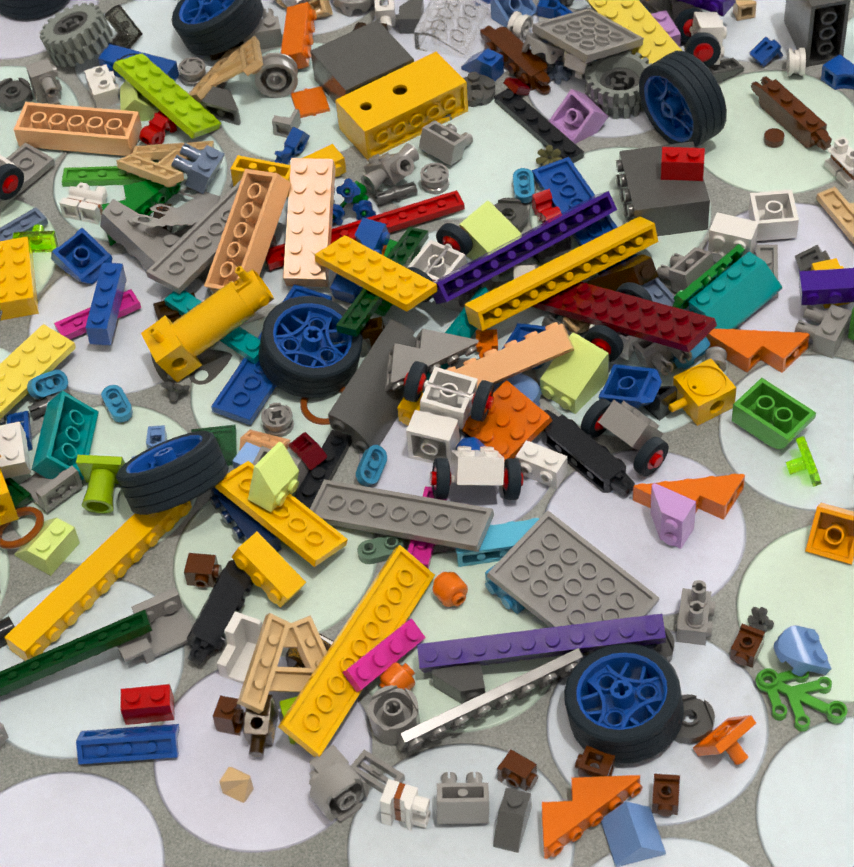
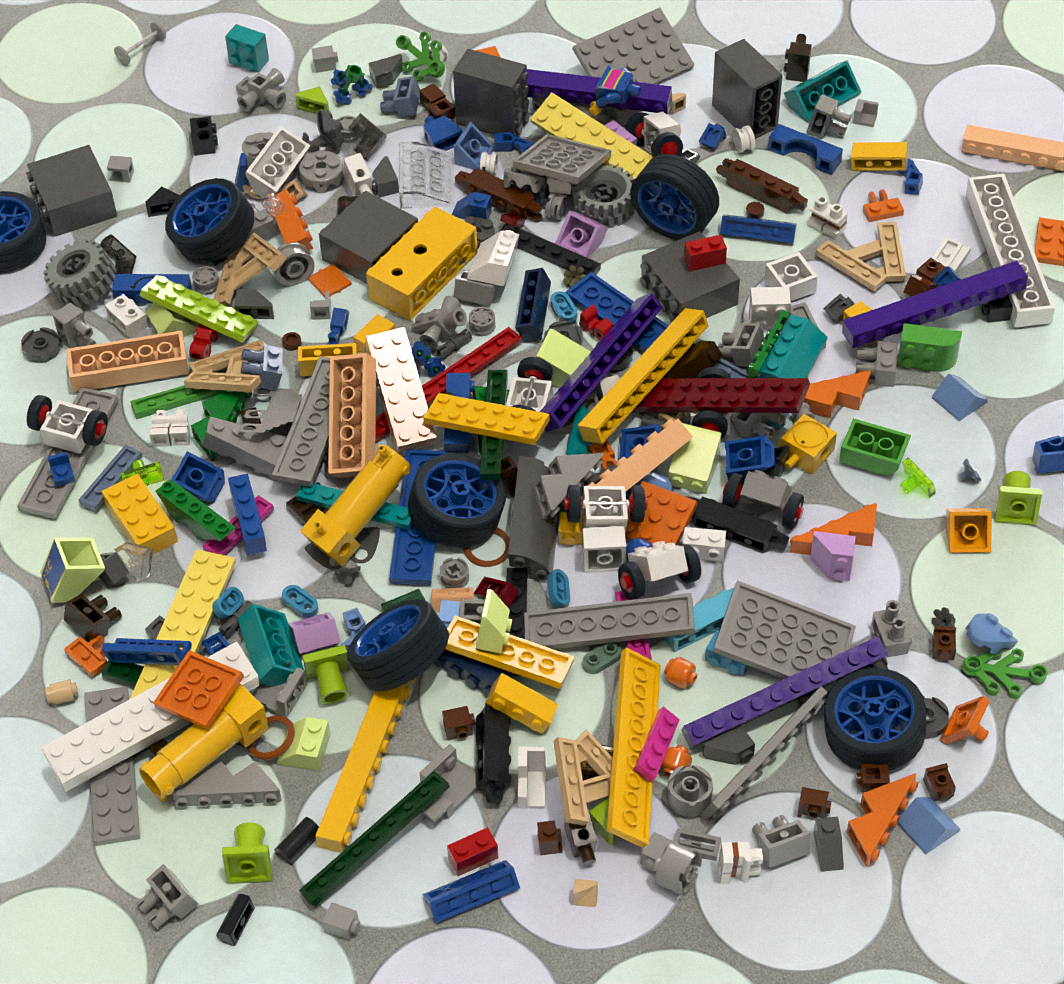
camera: 25 degrees left, 0 degrees up
none -> green slope [155,479,236,541]
none -> clear wheel [261,193,284,216]
none -> reddish brown tile [282,332,302,351]
none -> lavender slope [289,612,340,655]
none -> white slope [467,230,519,286]
none -> dark blue brick [515,268,551,342]
none -> light grey wheel [545,192,567,220]
none -> blue fence [720,214,797,243]

